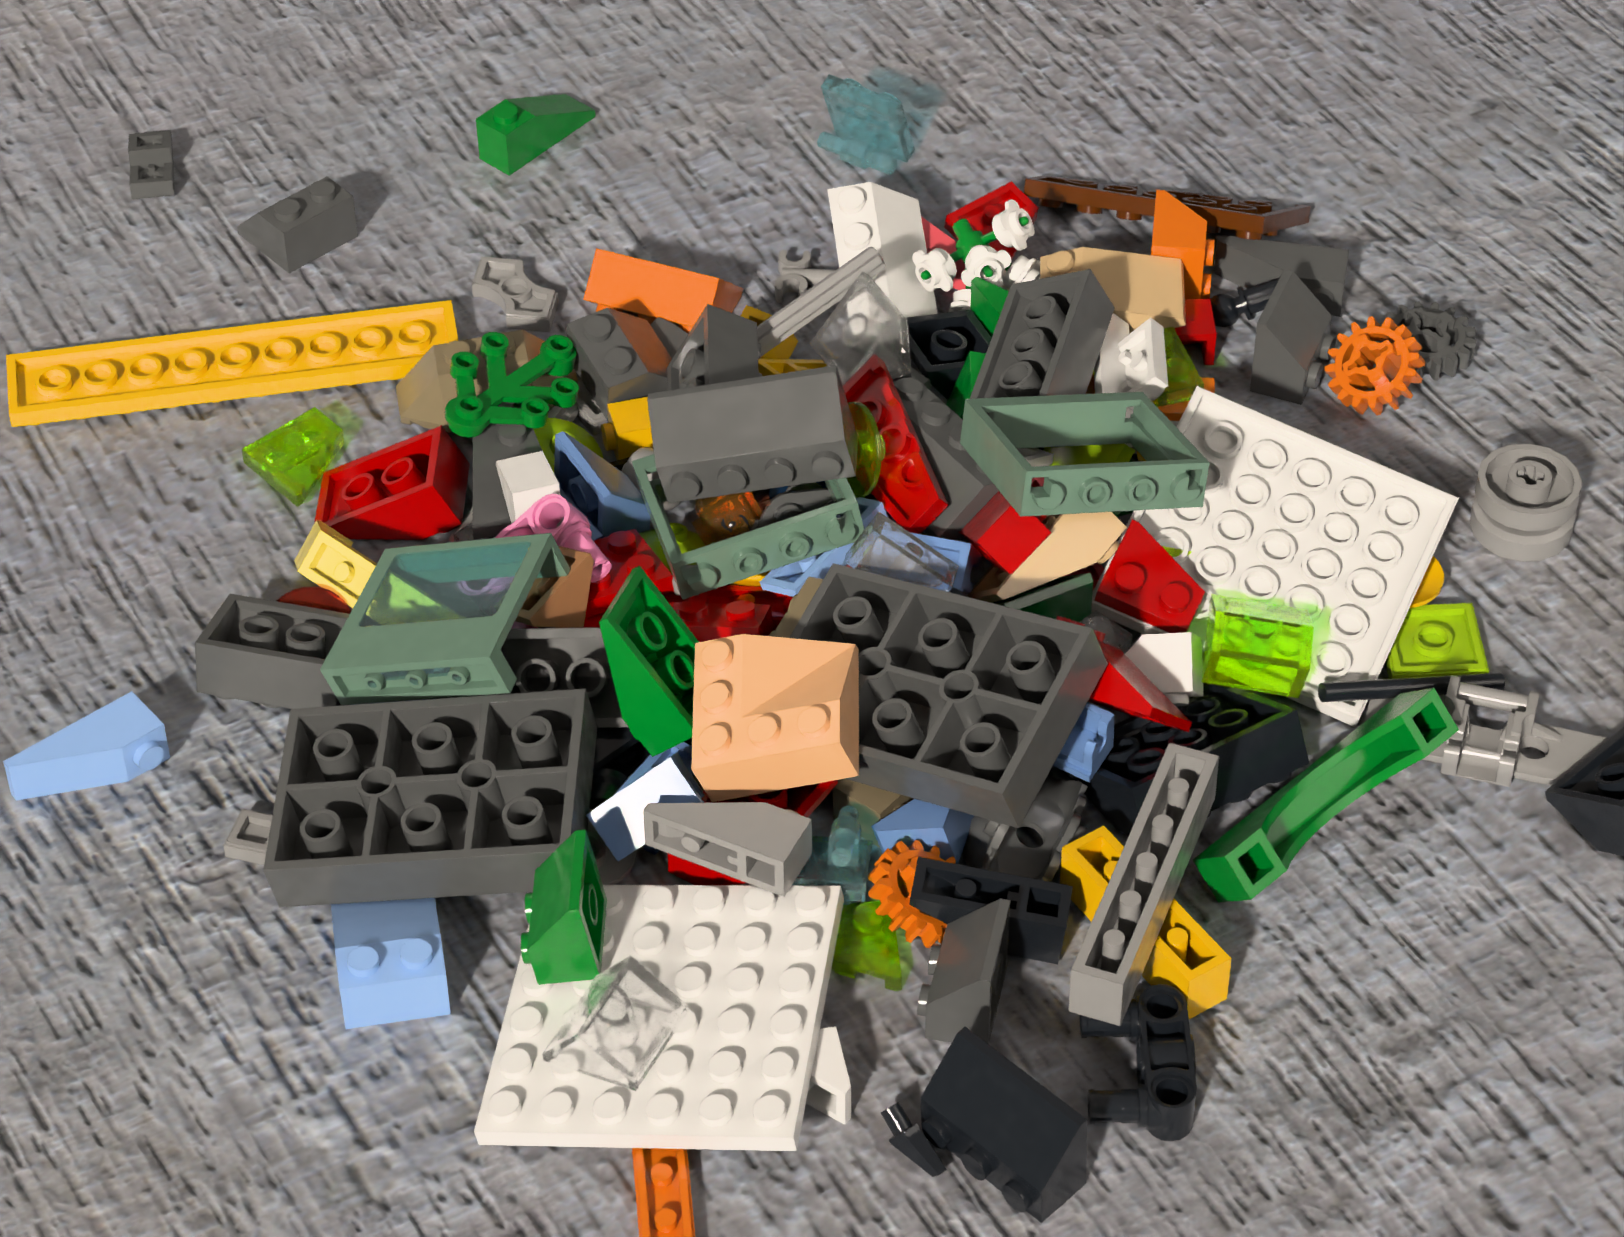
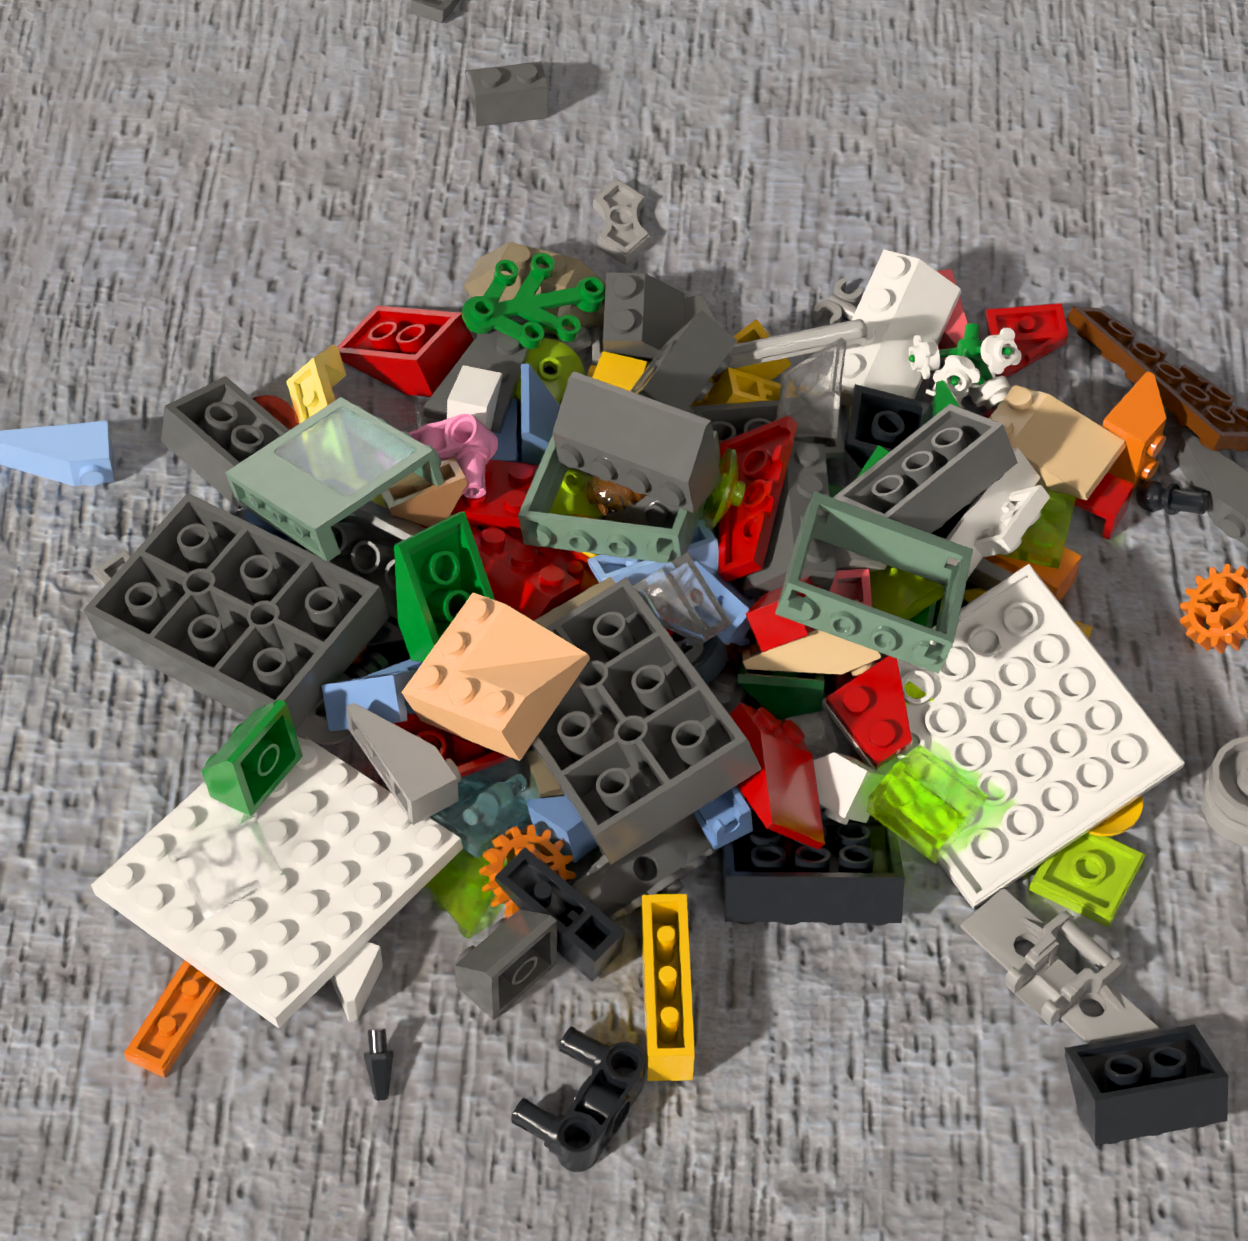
camera: 30 degrees right, 10 degrees up
yellow plate [6,300,459,427] -> none
clear neon green wing [242,407,344,507] -> none
light blue slope [331,898,451,1029] -> none
green slope [476,94,596,176] -> none
orange slope [583,248,744,333] -> none
clear light blue plate [817,74,915,175] -> none
black slope [920,1027,1088,1223] -> none
light grey brick [1069,743,1219,1026] -> none
green arch [1193,688,1459,903] -> none
dark grey slope [1250,269,1336,405] -> none
black bar [1318,672,1505,702] -> none

